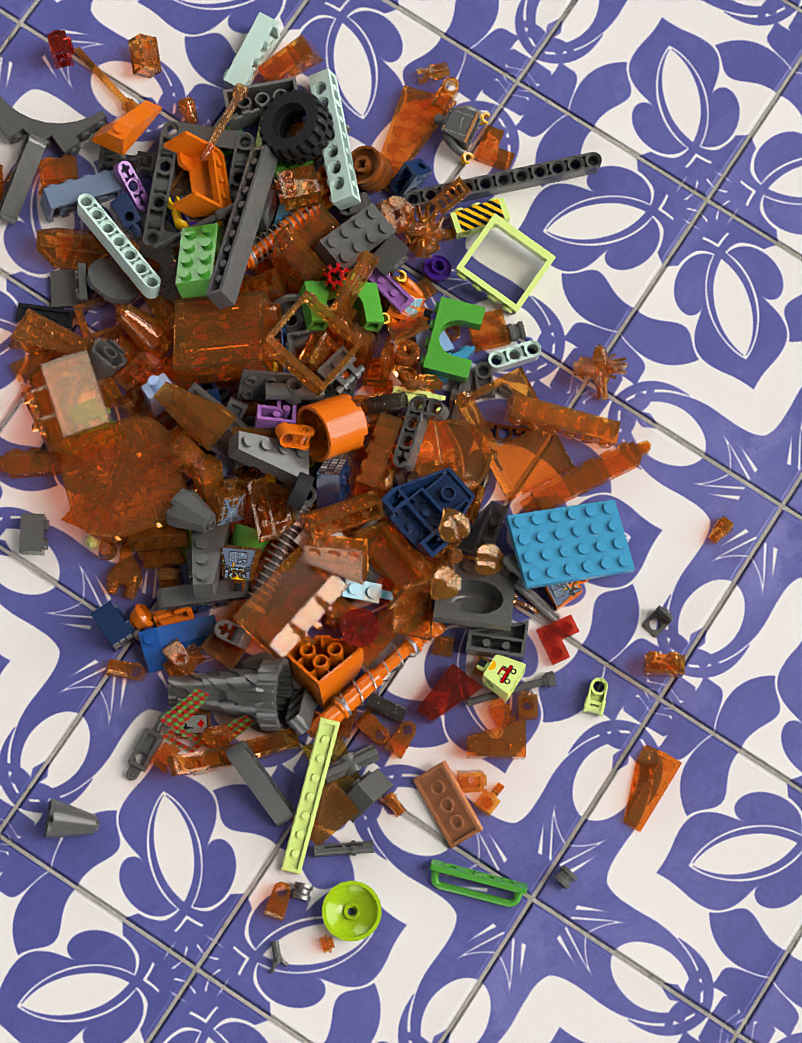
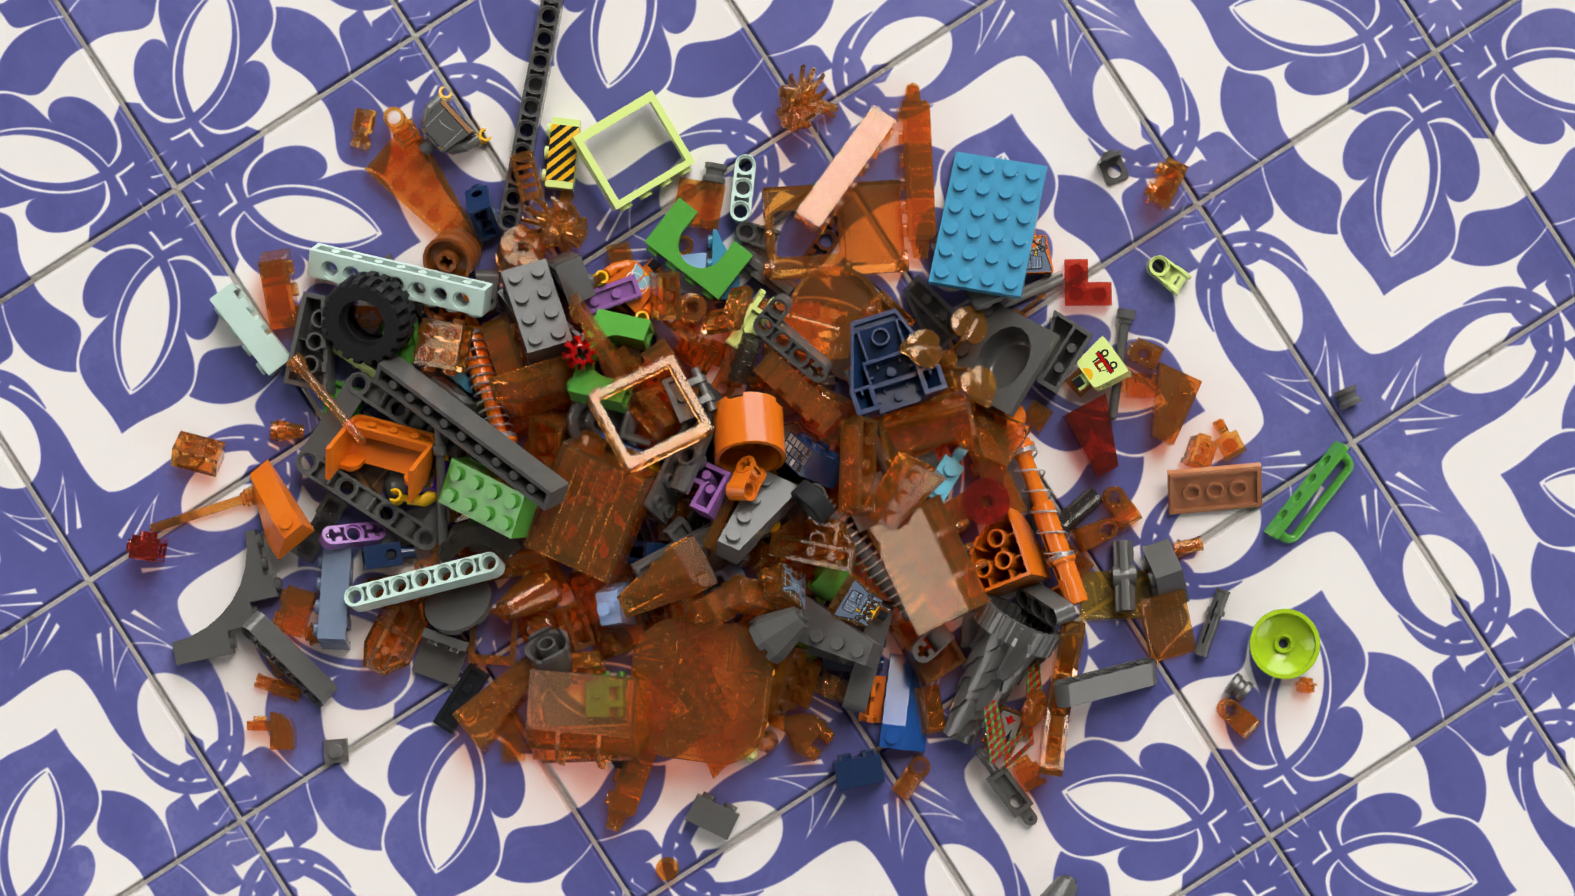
camera: 55 degrees left, 10 degrees up
orange cone [129,604,154,629] -> none
clear orange piece [161,638,196,675] -> none
dark grey bar [270,941,288,973] -> none
yellowish green tile [281,717,340,874] -> none
dark purple plate [423,255,451,283] -> none
clear orange plate [474,125,515,171] -> none
clear orange wedge [623,745,682,832] -> none
clear orange cone [707,516,734,544] -> none

